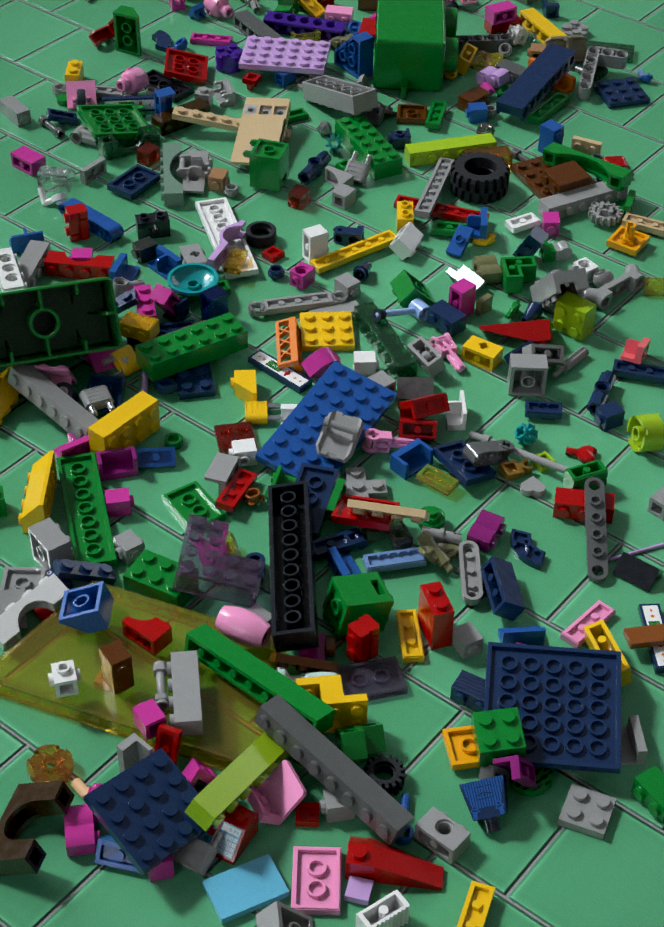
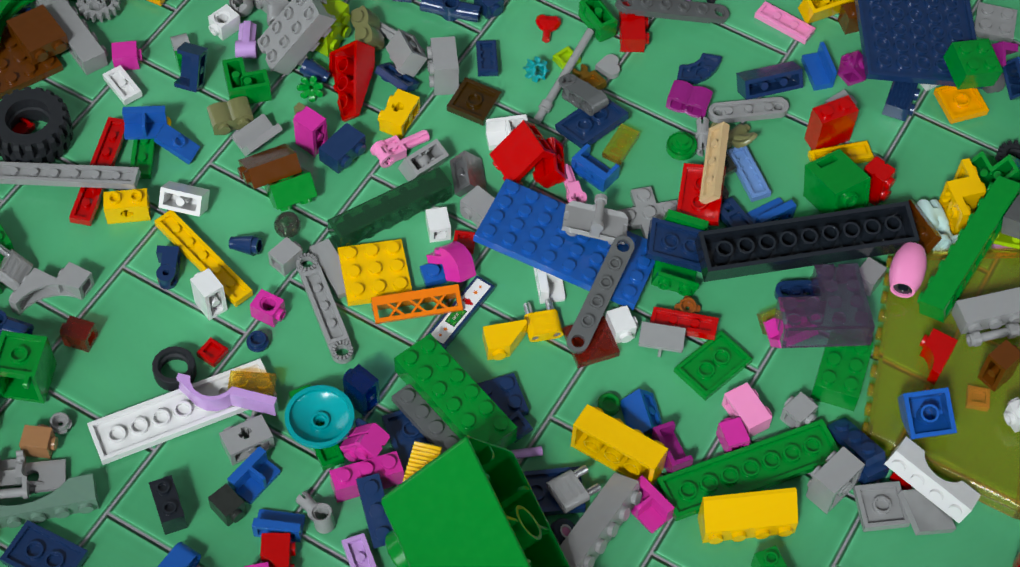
camera: 100 degrees left, 15 degrees up
tile [334,656,408,701] -> none
light blue piece [372,298,430,322] -> none
none -> reddish brown brick [237,144,302,189]
none -> clear smoke piece [274,211,301,238]
none -> olive brick [350,5,384,52]
none -> dark brown plate [447,77,502,126]
none -> dark grey plate [566,235,634,354]
none -> bright pink brick [722,383,772,438]

